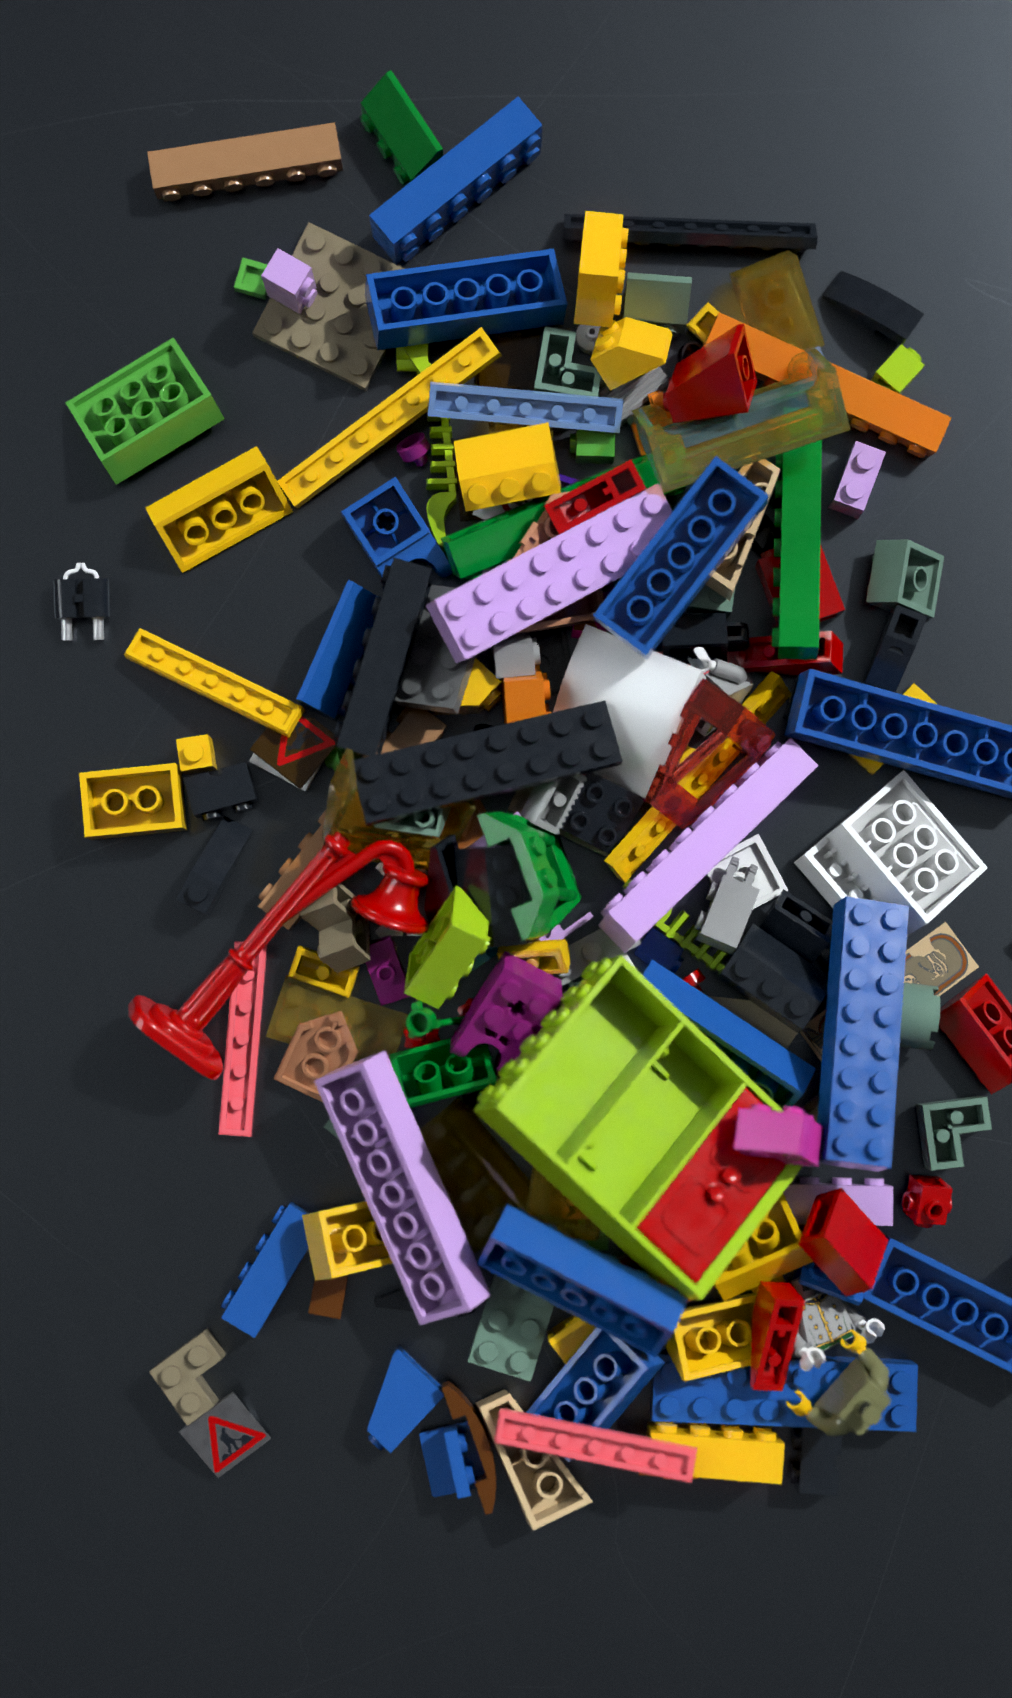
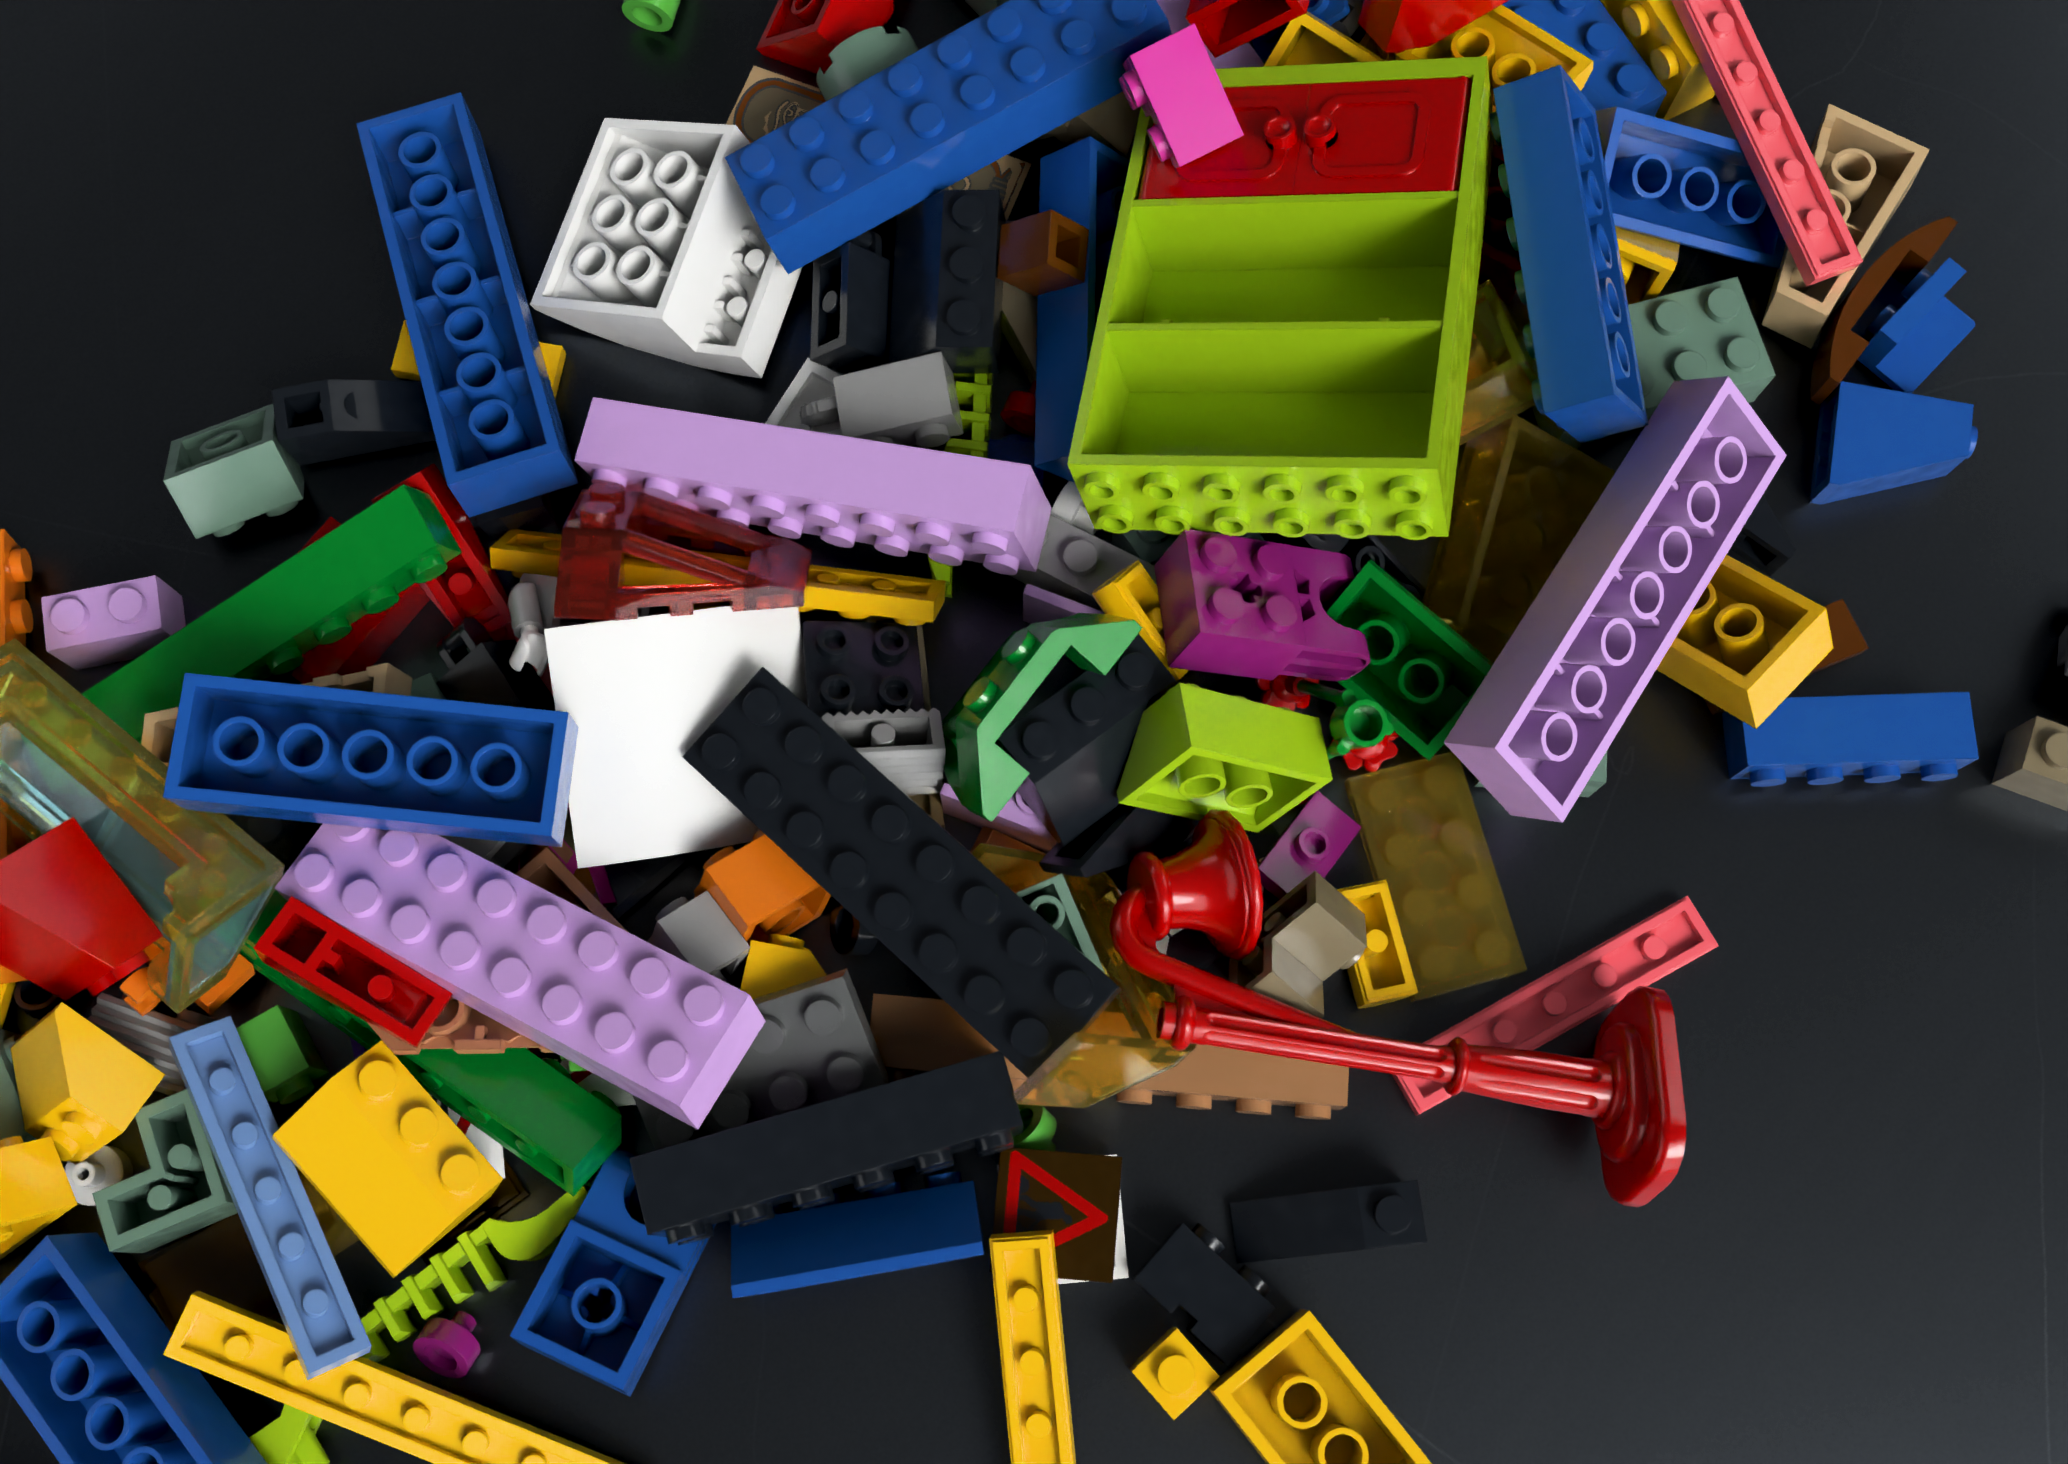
camera: 120 degrees left, 10 degrees down
nougat tile [274,1011,358,1102] -> none
none -> reddish brown brick [997,209,1089,296]

